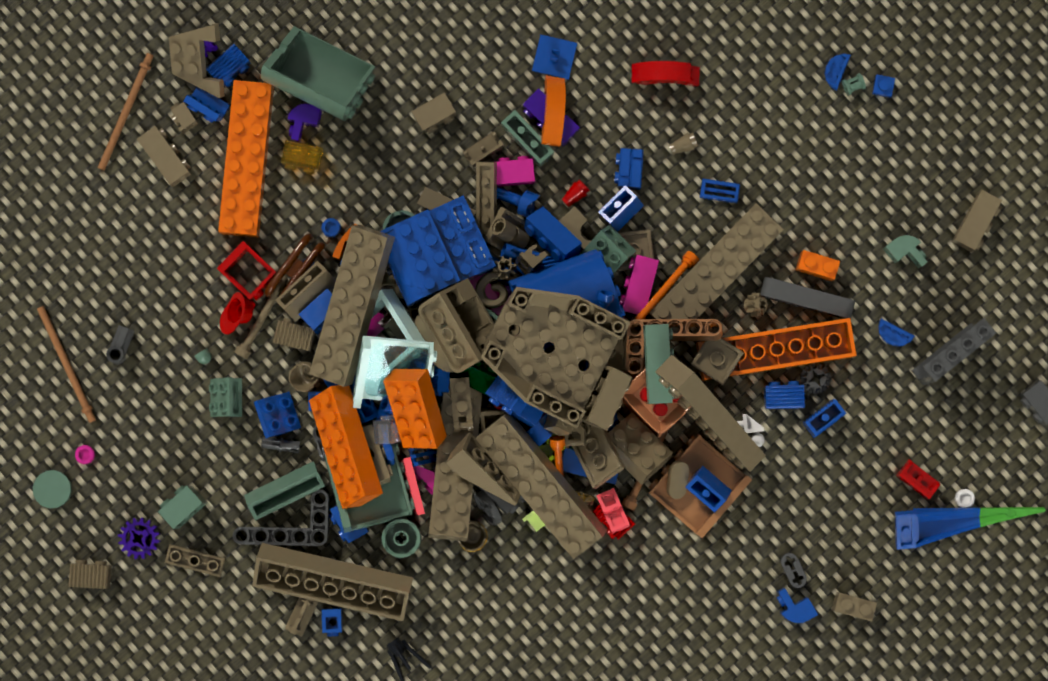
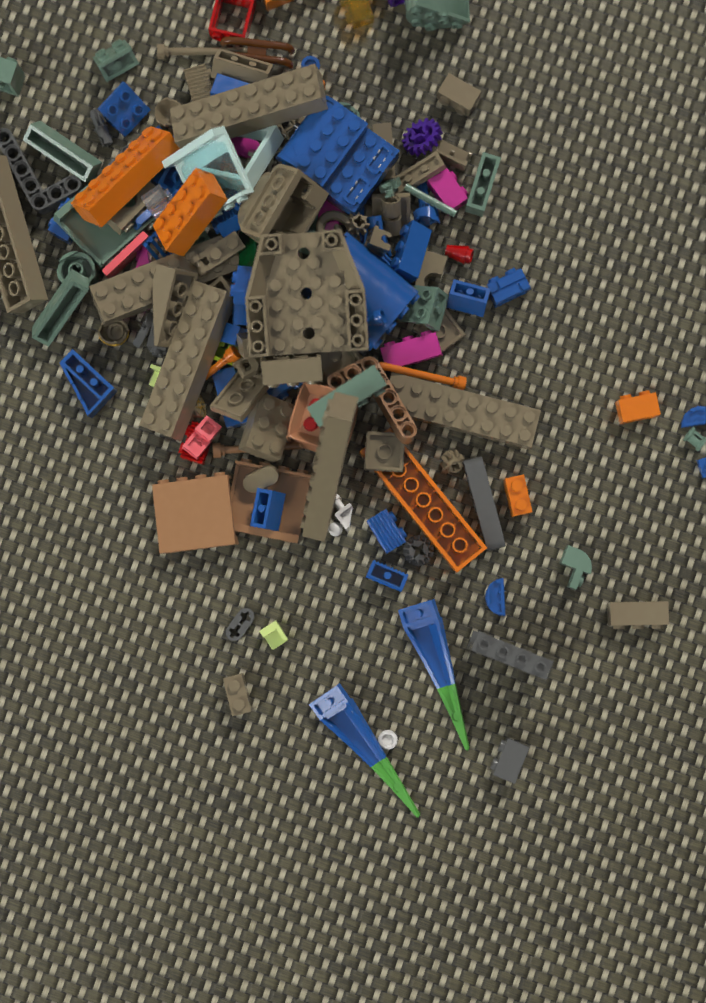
camera: 65 degrees right, 0 degrees up
sand green hinge [194,348,211,364] -> none
red piece [220,292,255,335] -> none
dark purple arch [523,88,580,146] -> none
blue piece [532,34,577,80] -> none
orange slope [541,75,566,147] -> none
red arch [631,61,700,87] -> none
dark tan cone [669,133,699,155] -> none
blue tile [699,178,740,204] -> none
blue brick [776,588,818,623] -> none
red hinge [896,459,940,500] -> none
none -> sand green brick [32,269,89,347]
none -> blue wedge [60,349,118,419]
none -> medium nougat panel [152,472,239,554]
none -> yellowish green panel [259,620,289,650]
none -> sand green plate [378,177,402,199]
none -> blue plate [398,599,469,751]
none -> dark purple gear [402,118,443,156]
none -> sand green piece [404,184,457,217]
none -> orange brick [615,390,661,425]

